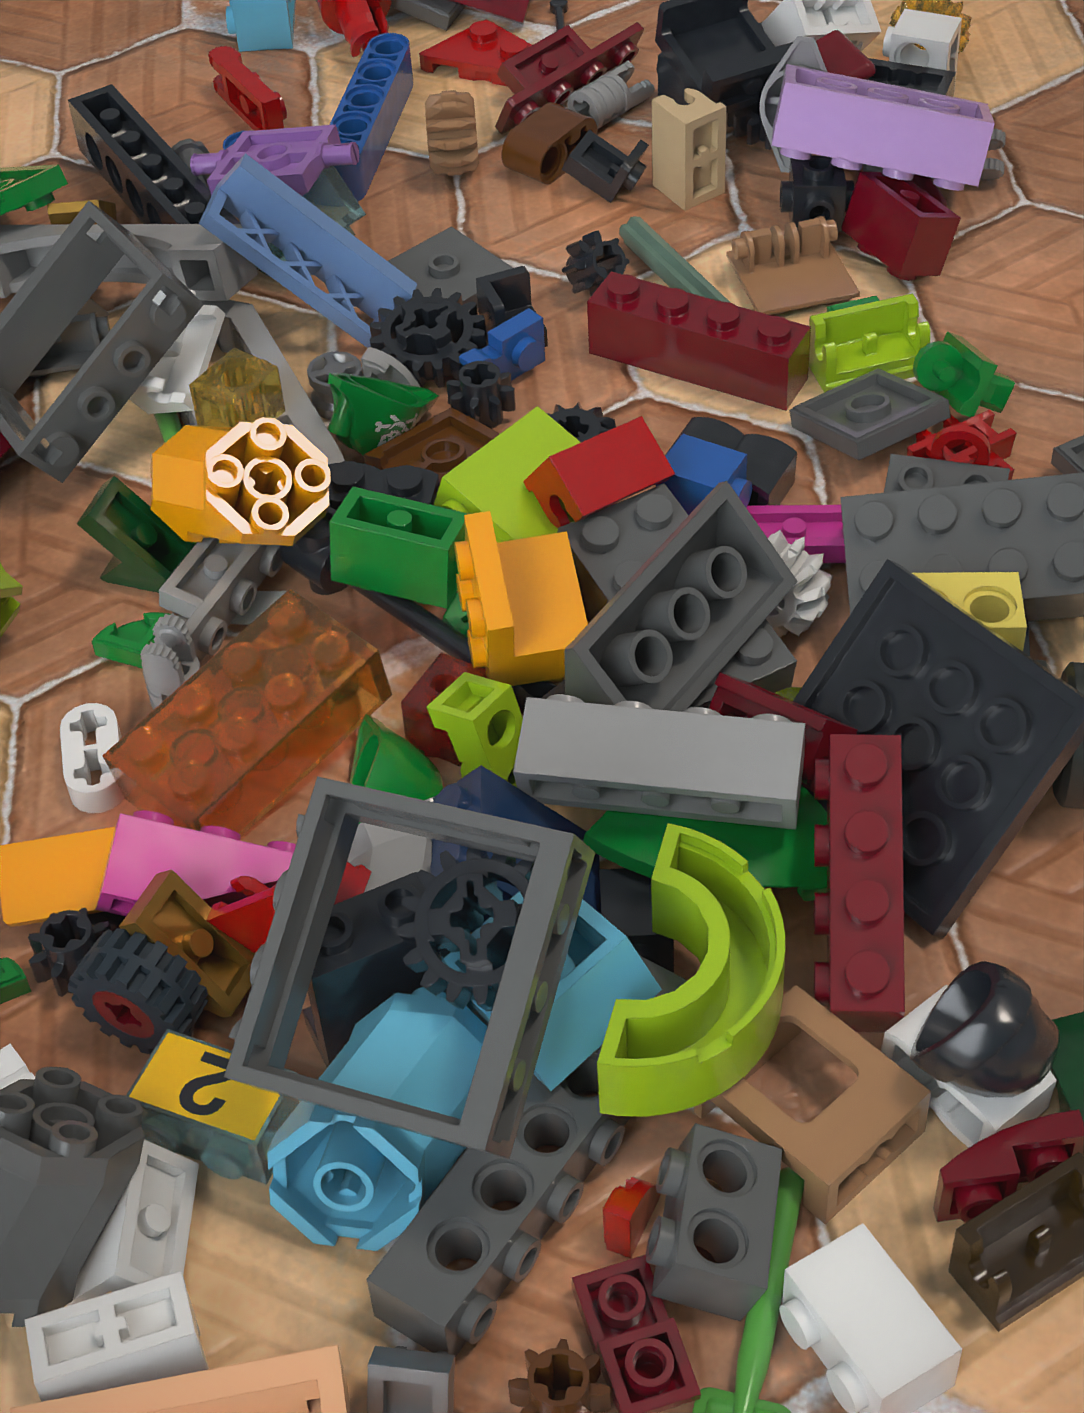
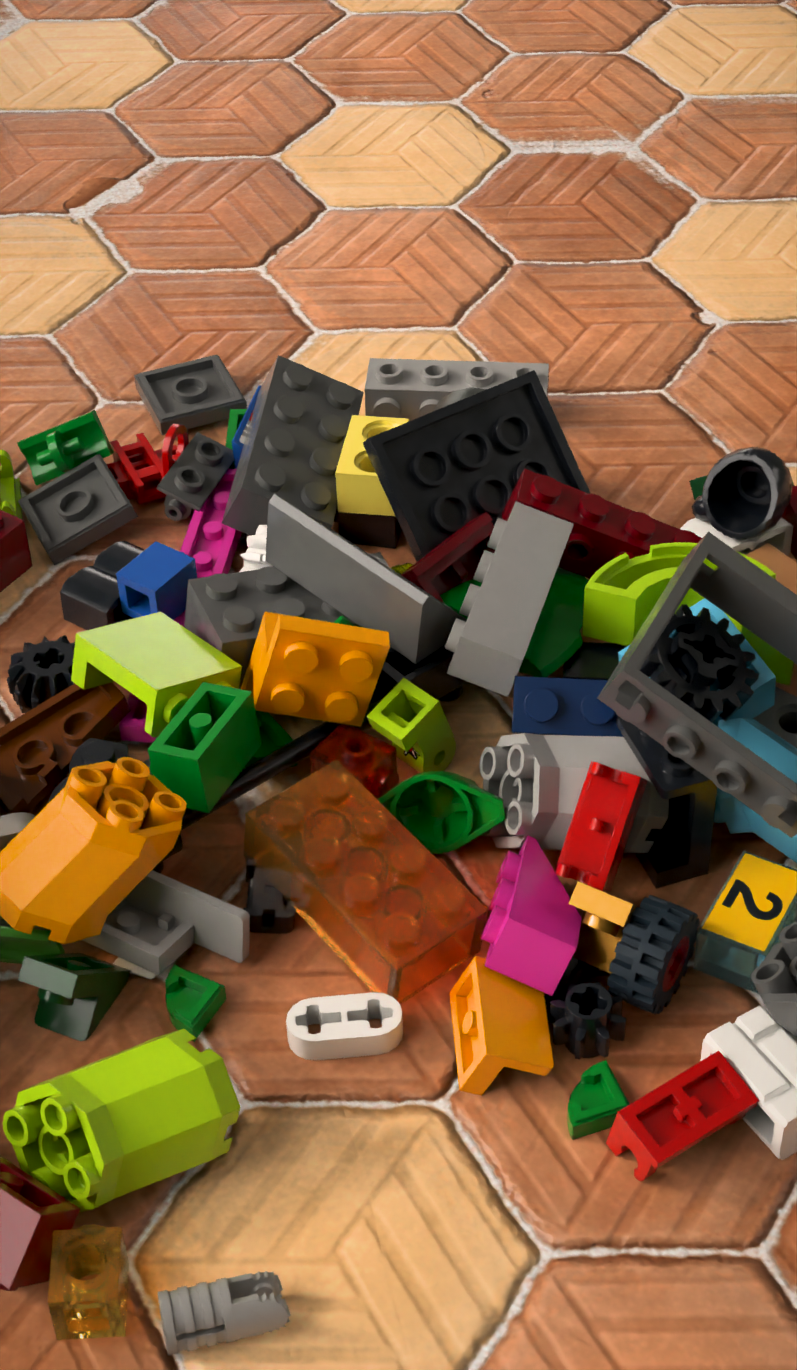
camera: 85 degrees left, 5 degrees down
light grey hinge [140,613,210,731] -> none
red hinge [523,416,675,528] -> none

